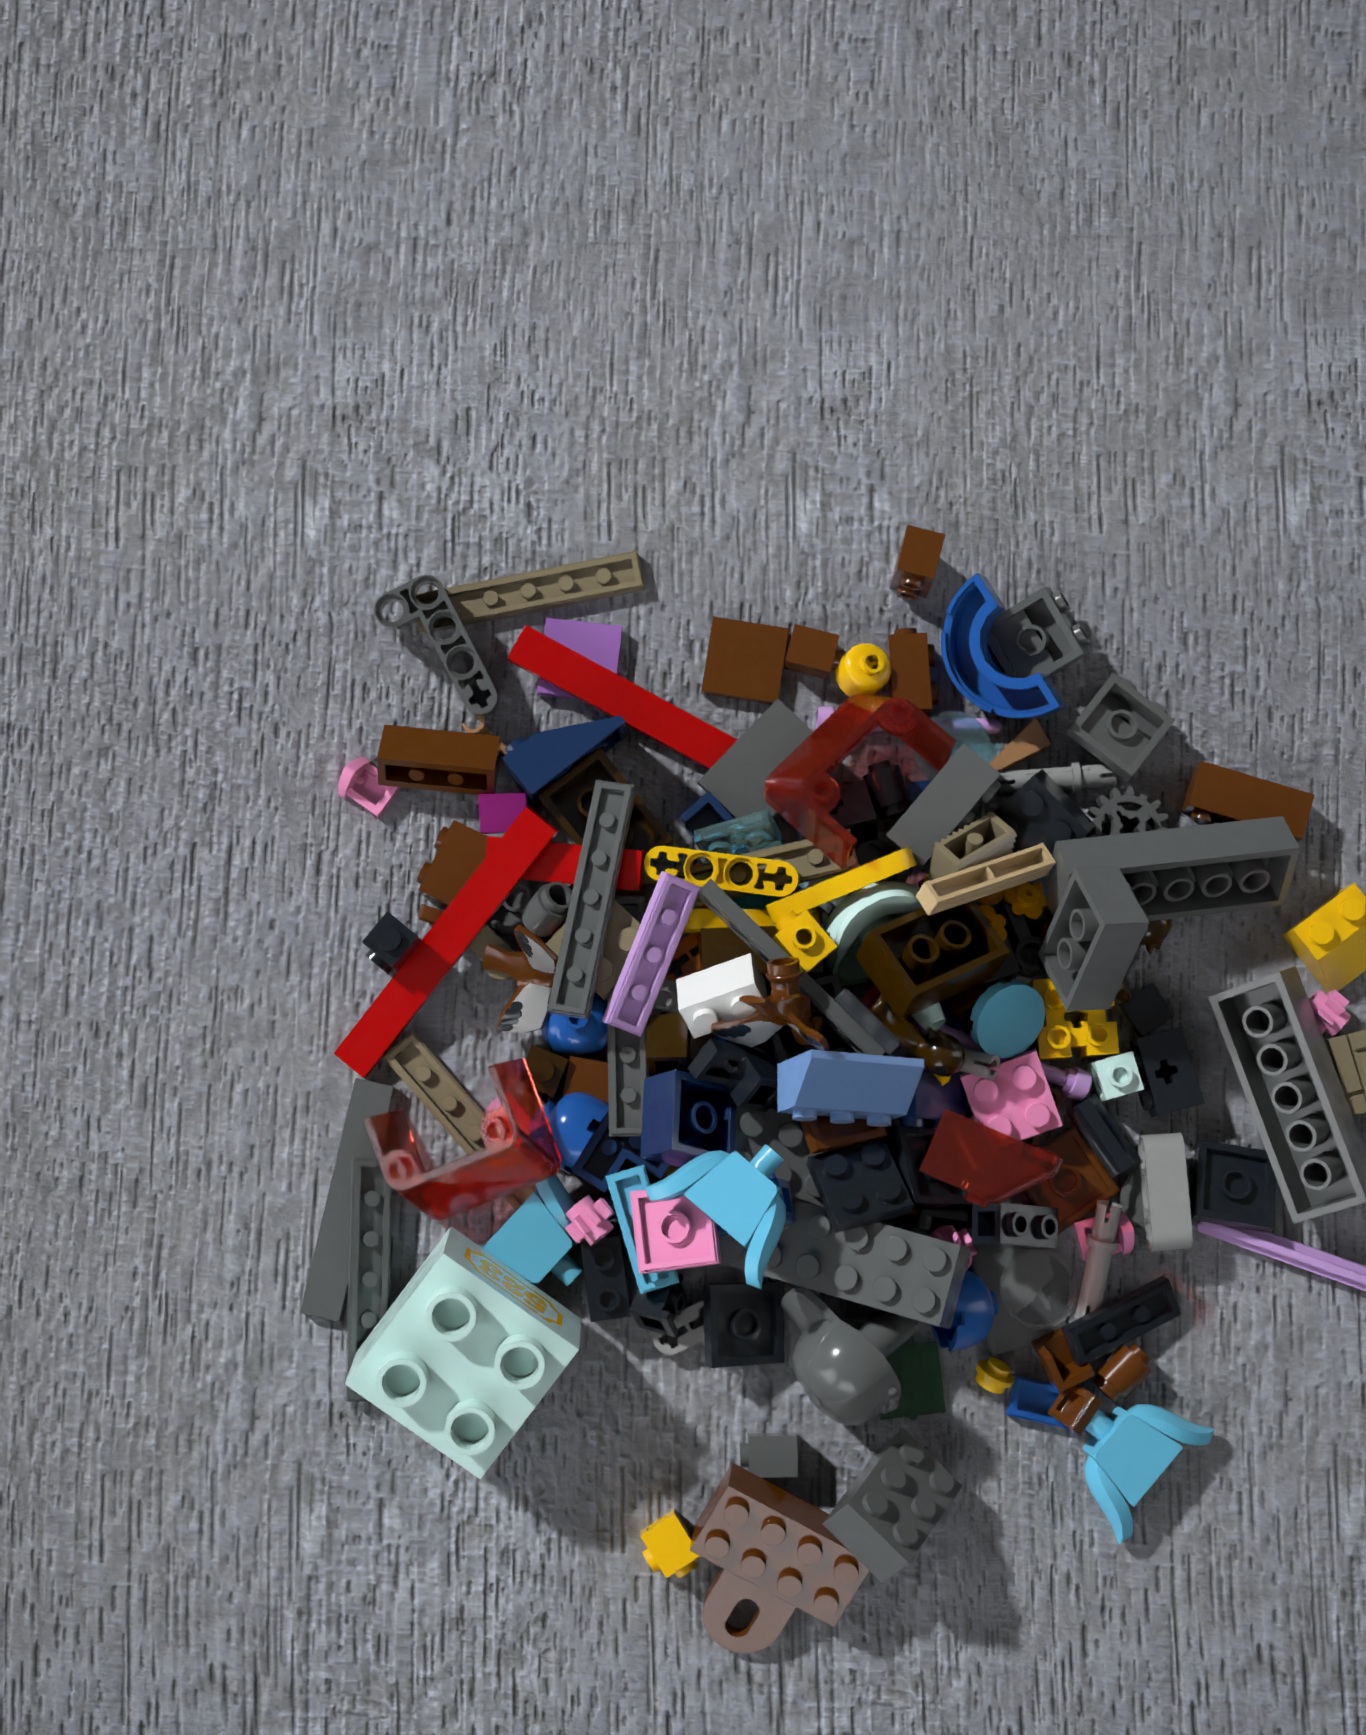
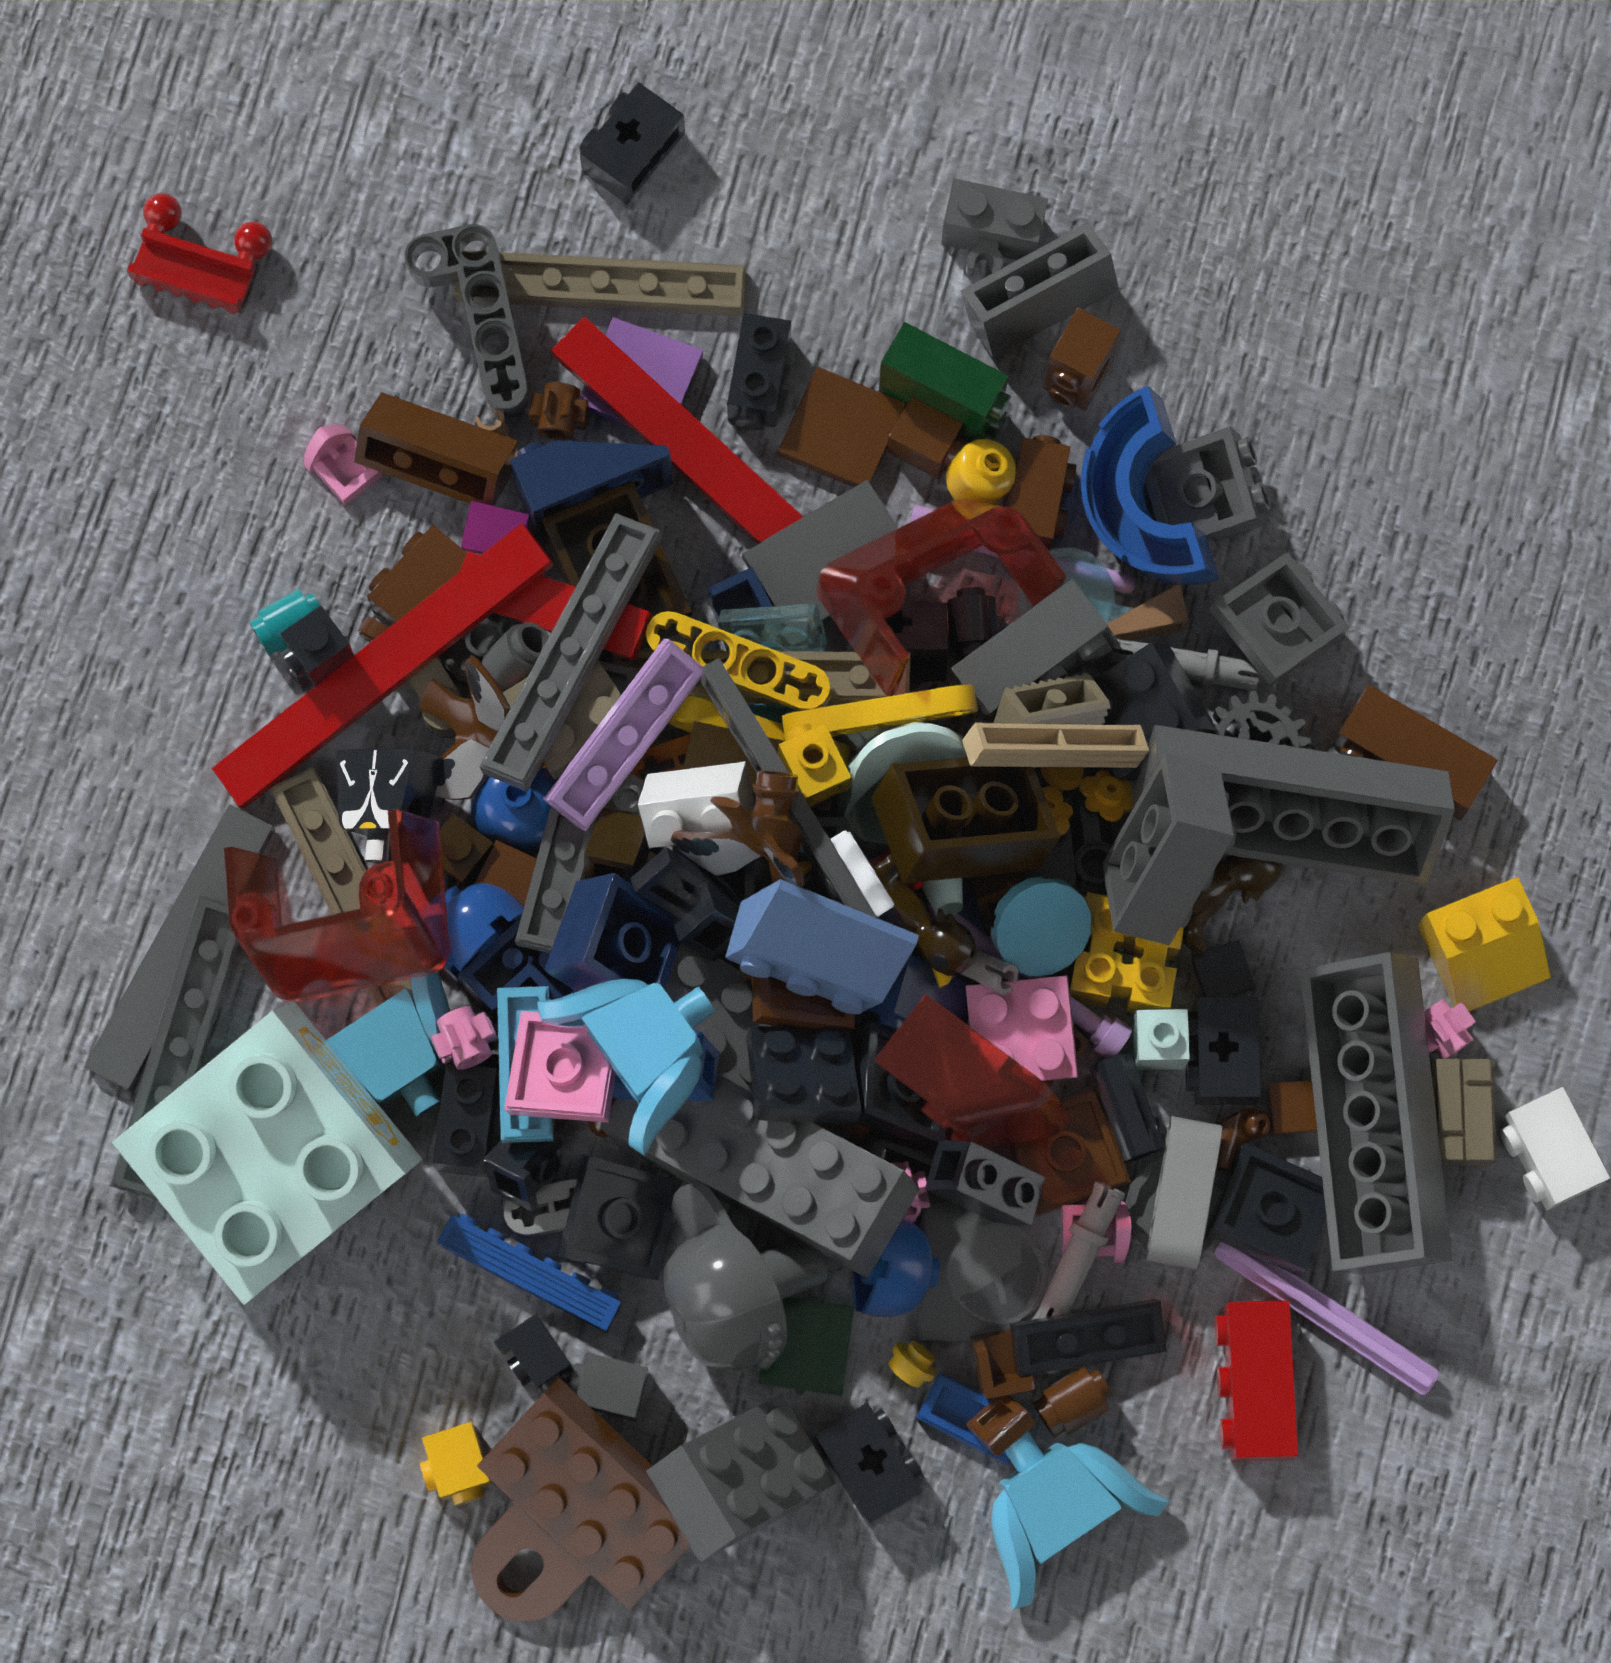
camera: 15 degrees right, 5 degrees down
none -> red gear [127,193,273,315]
none -> teal brick [249,588,320,656]
none -> black torso [336,748,443,864]
none -> blue piece [437,1213,622,1334]
none -> black brick [494,1313,573,1395]
none -> reddish brown gear [528,382,589,441]
none -> black brick [579,82,685,204]
none -> black brick [727,313,791,430]
none -> black brick [814,1402,925,1527]
none -> dark green brick [879,321,1011,443]
none -> dark grey brick [941,178,1048,276]
none -> dark grey brick [961,222,1119,357]
none -> red brick [1214,1300,1298,1462]
none -> reddish brown arm [1216,1108,1271,1172]
none -> reddish brown tile [1267,1080,1317,1136]

